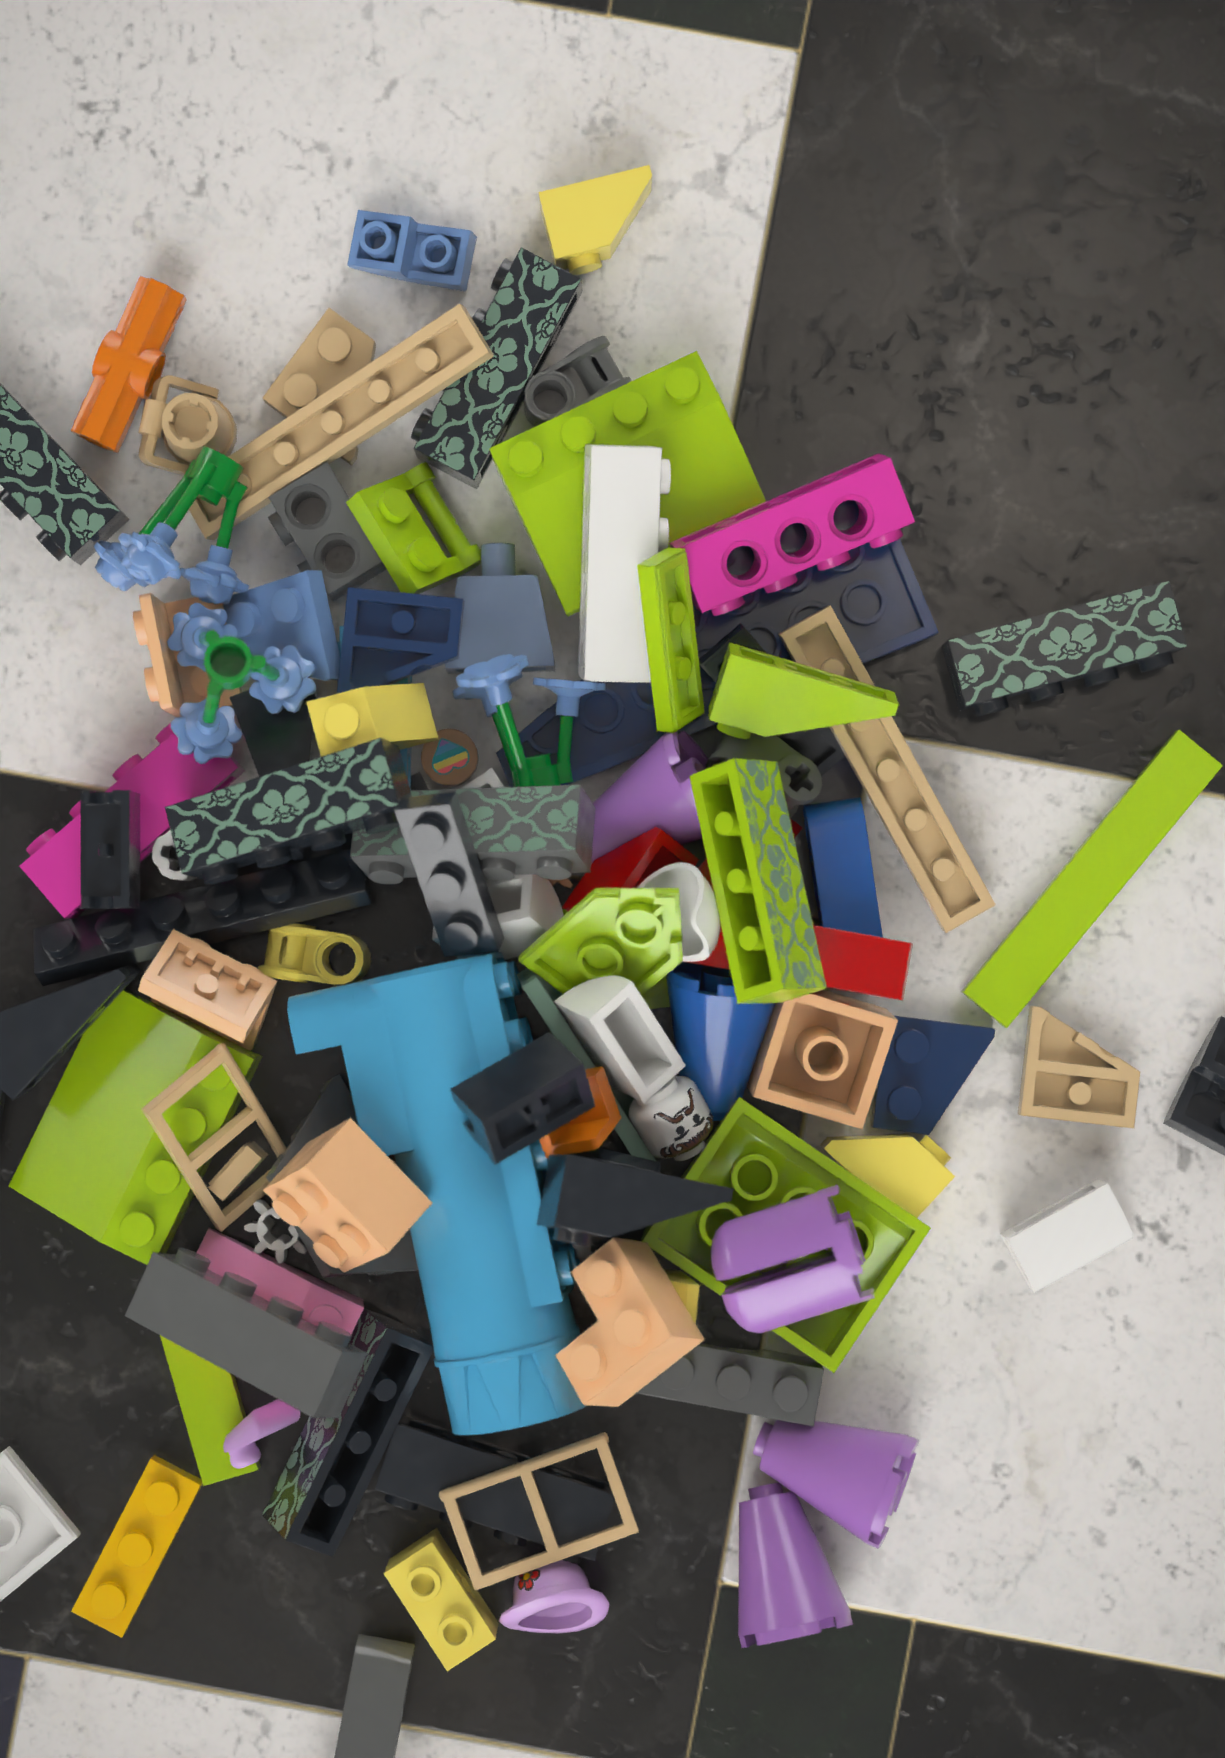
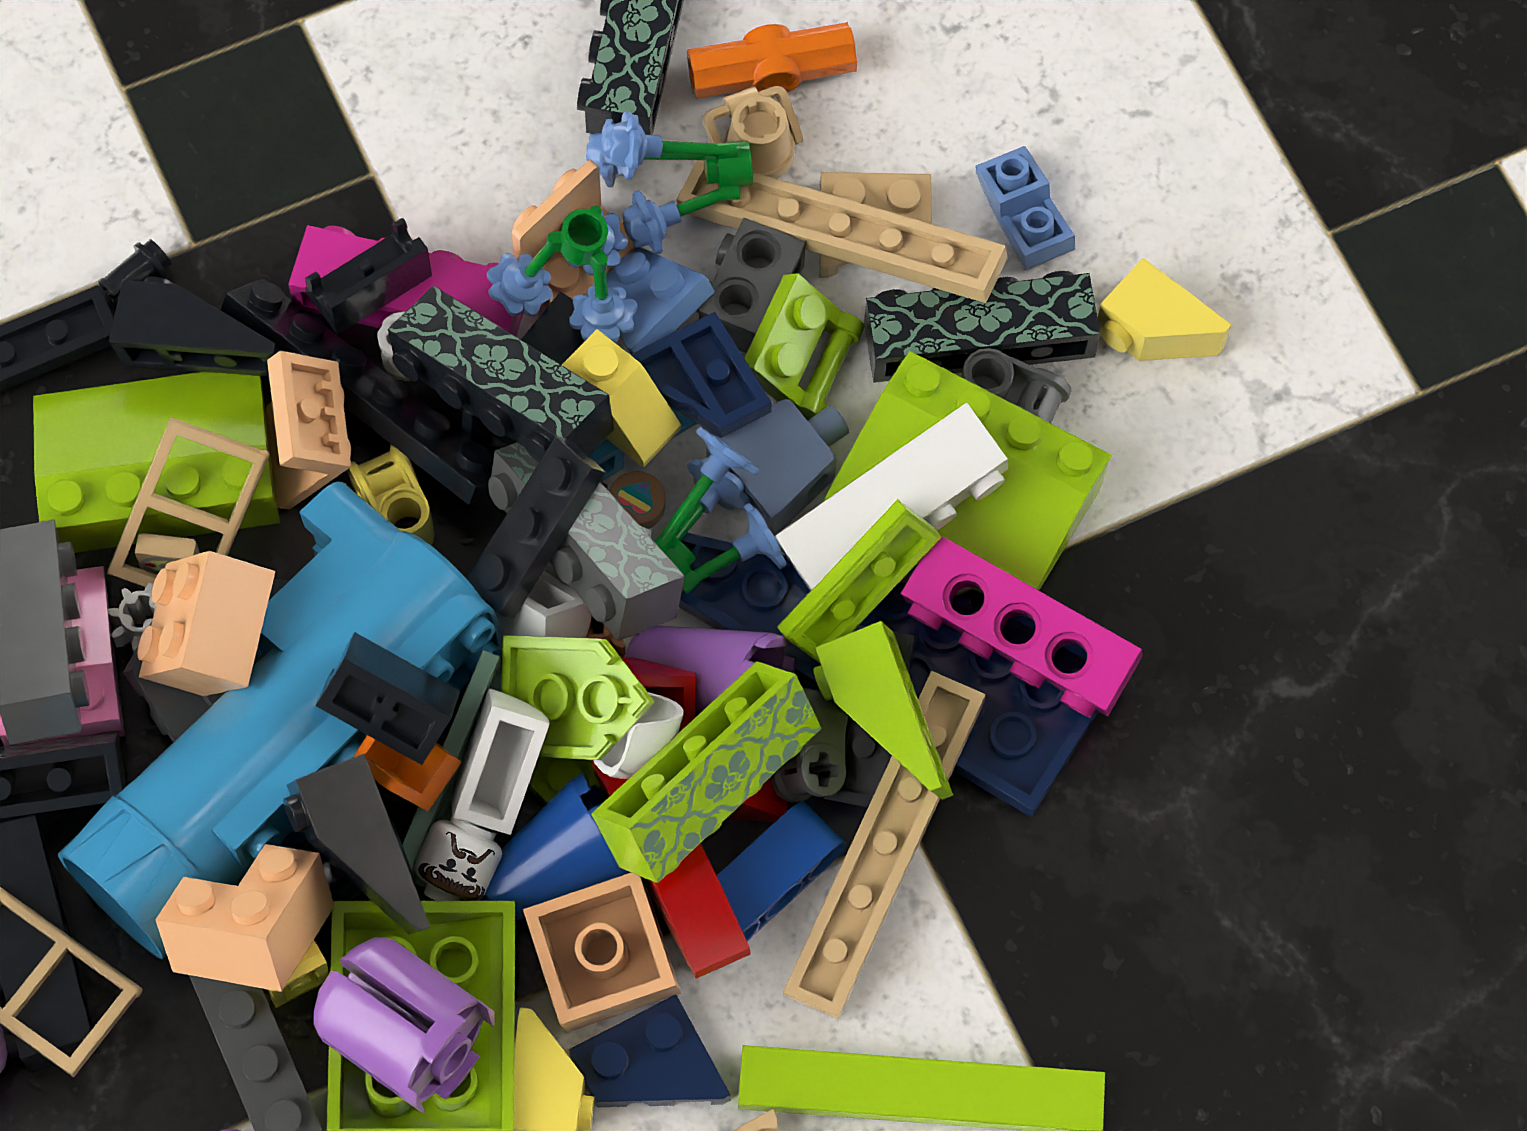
camera: 50 degrees right, 20 degrees down
black brick [942,580,1188,717] -> none

